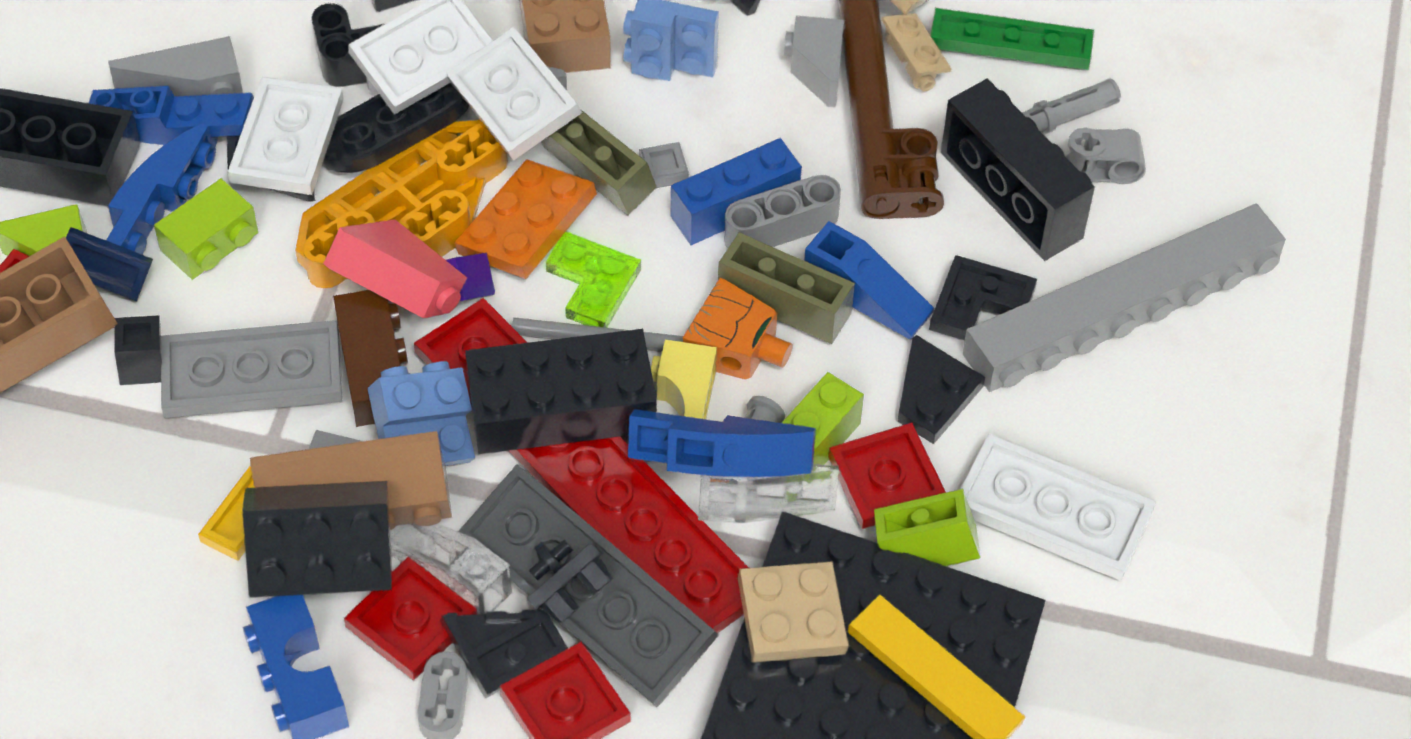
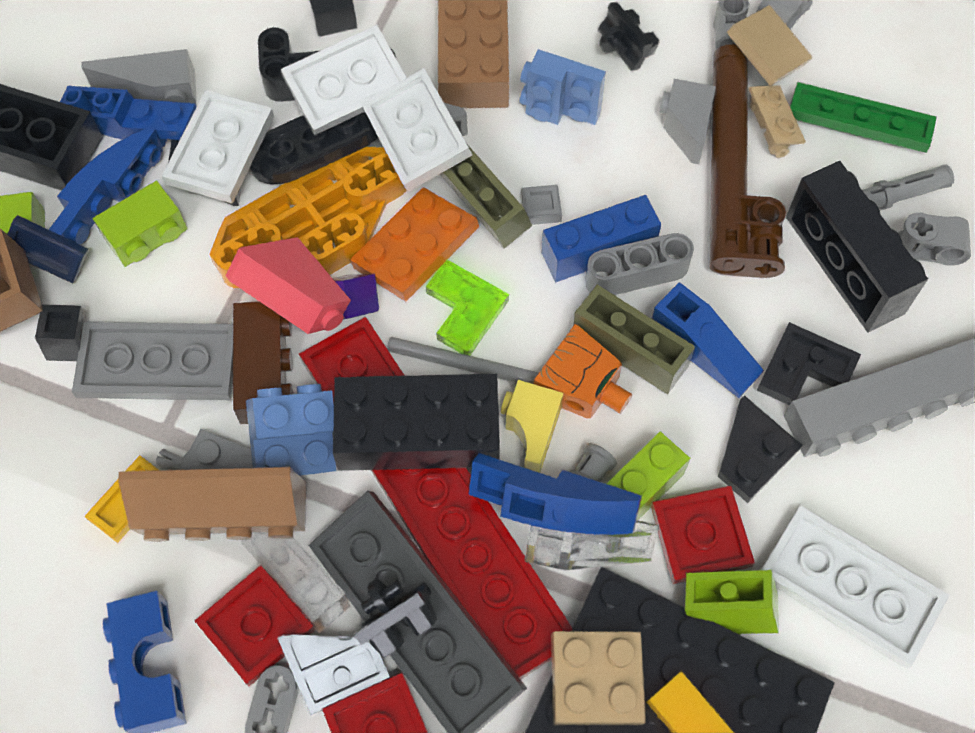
camera: 10 degrees right, 10 degrees up
black brick [242,481,392,598] -> none

